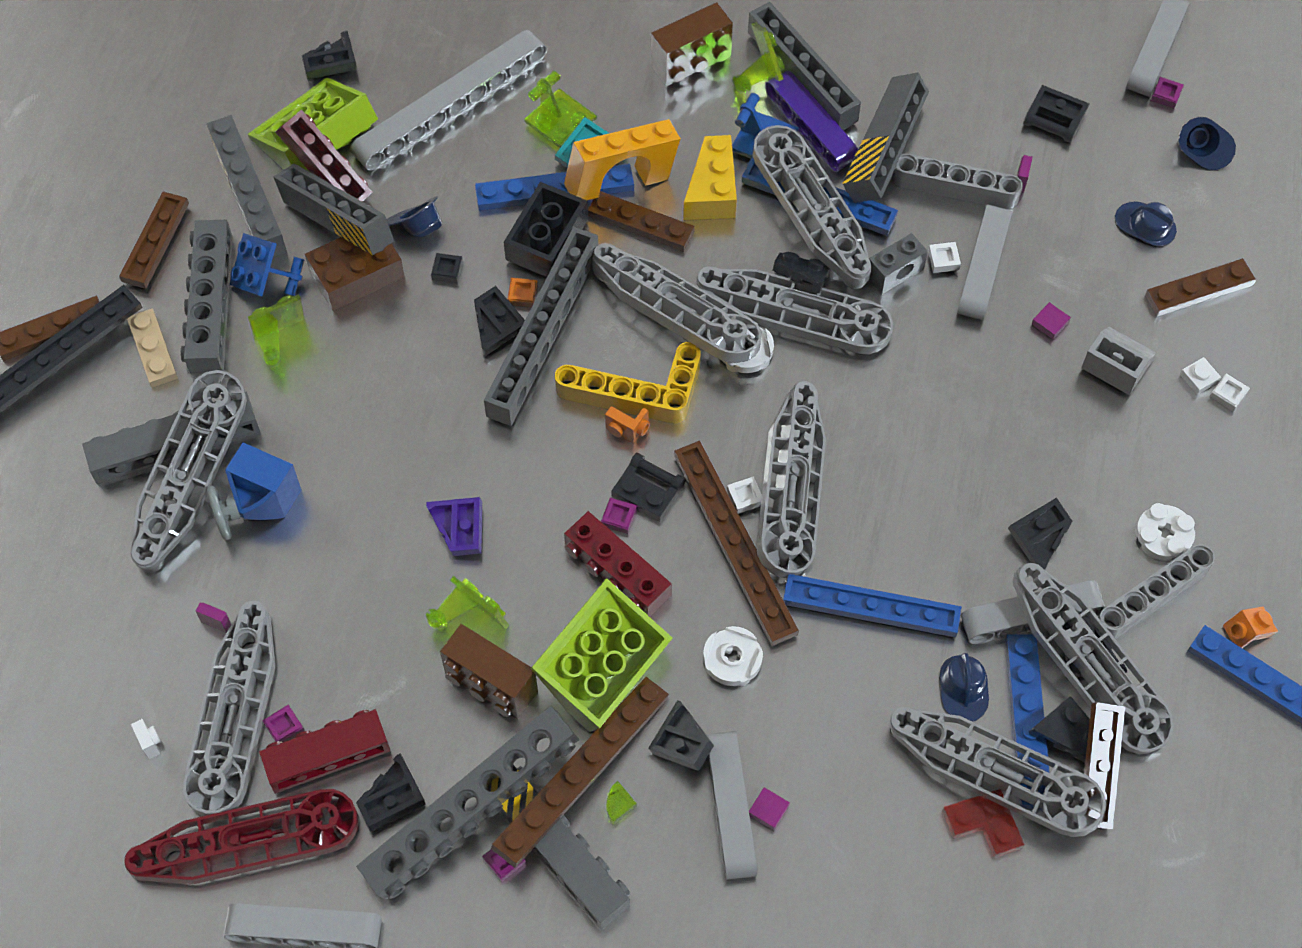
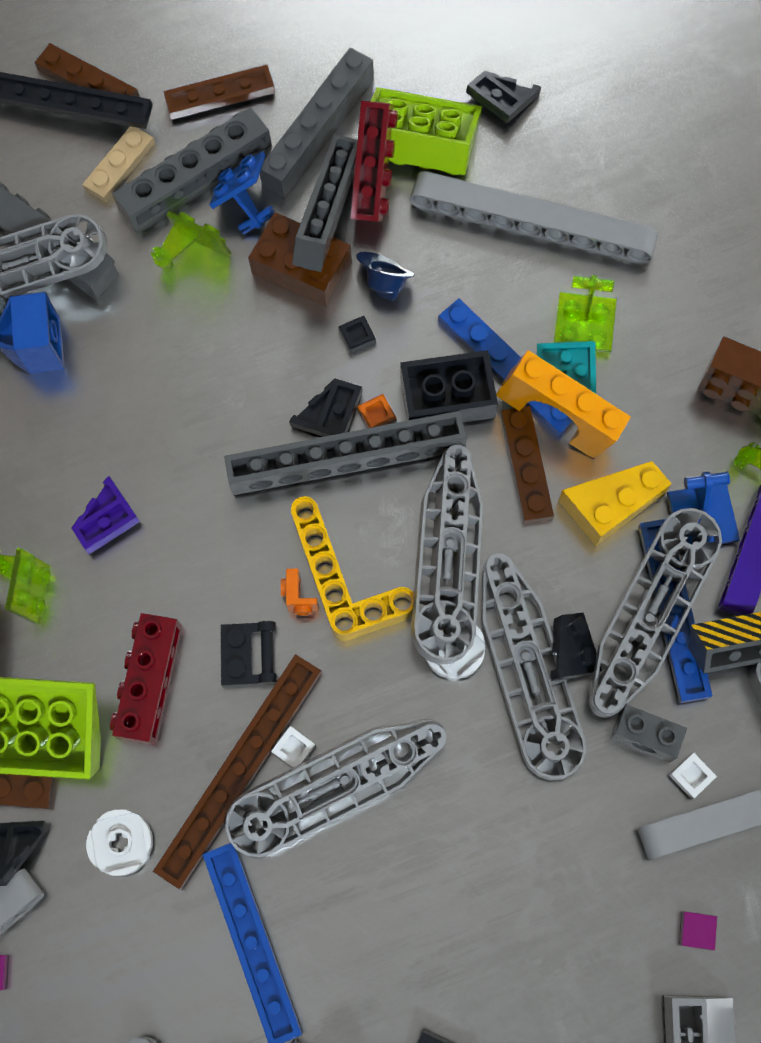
camera: 60 degrees right, 10 degrees up
magenta tile [601,498,637,534] -> none

